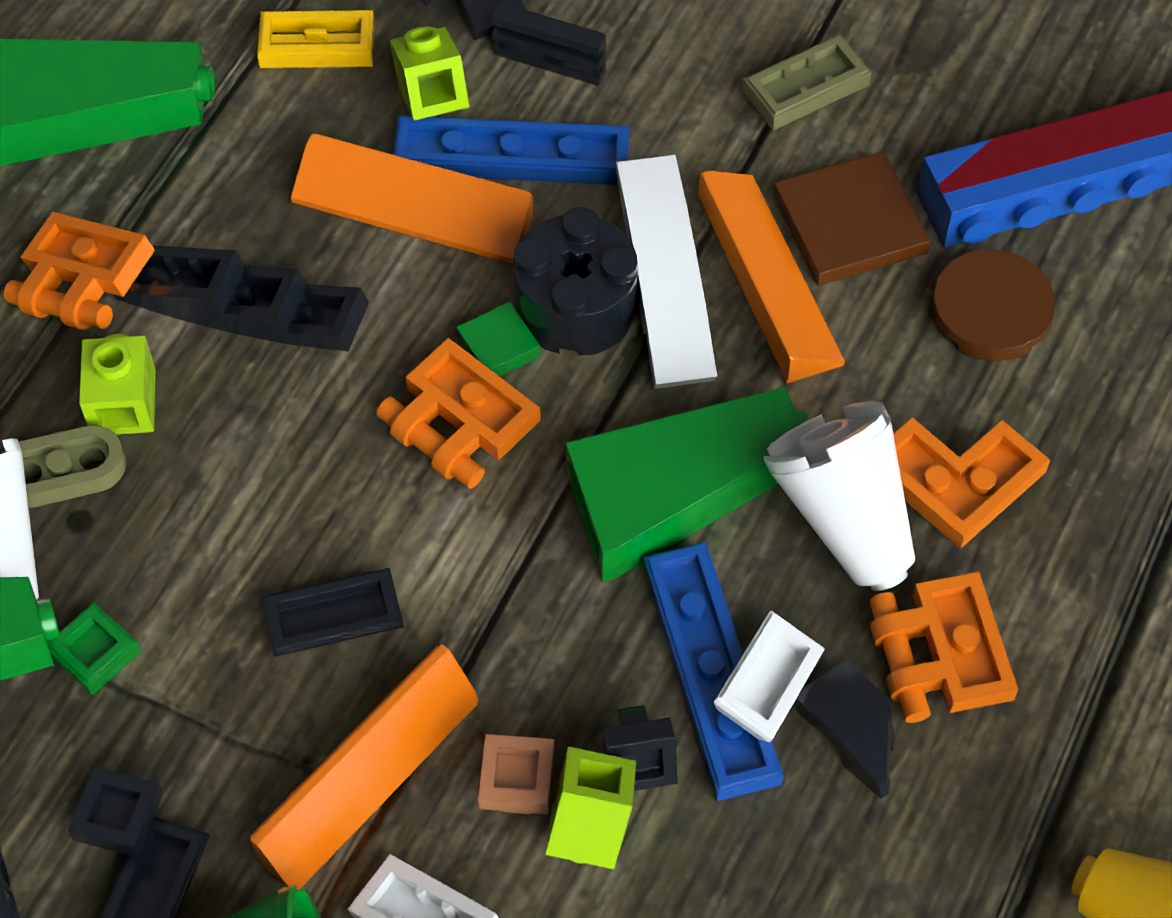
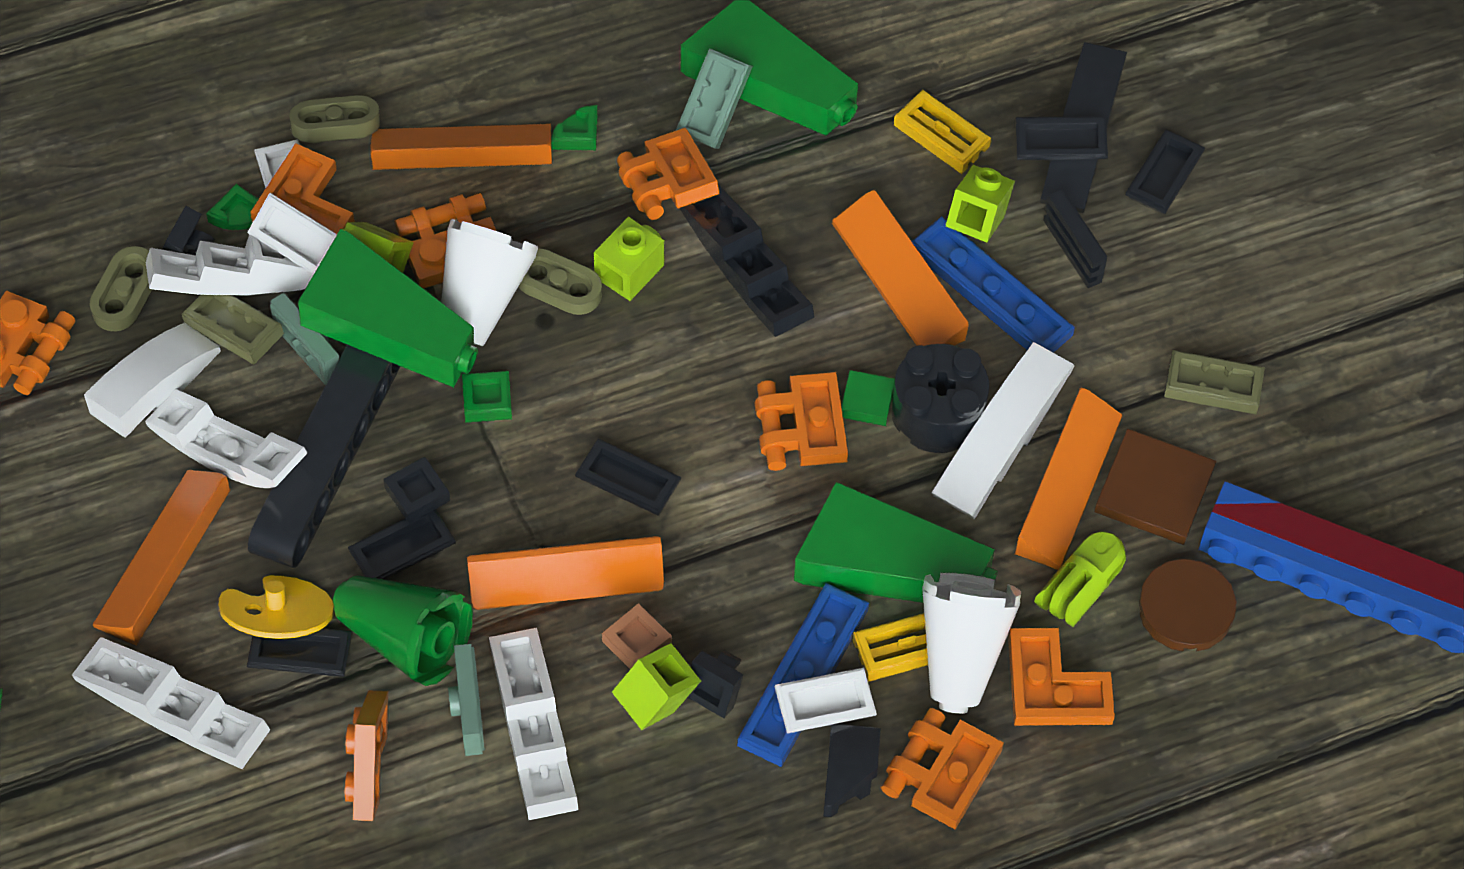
camera: 40 degrees right, 0 degrees up
none -> sand green plate [676,49,753,149]
none -> yellow tile [852,613,928,682]
none -> lime arm [1034,531,1126,627]

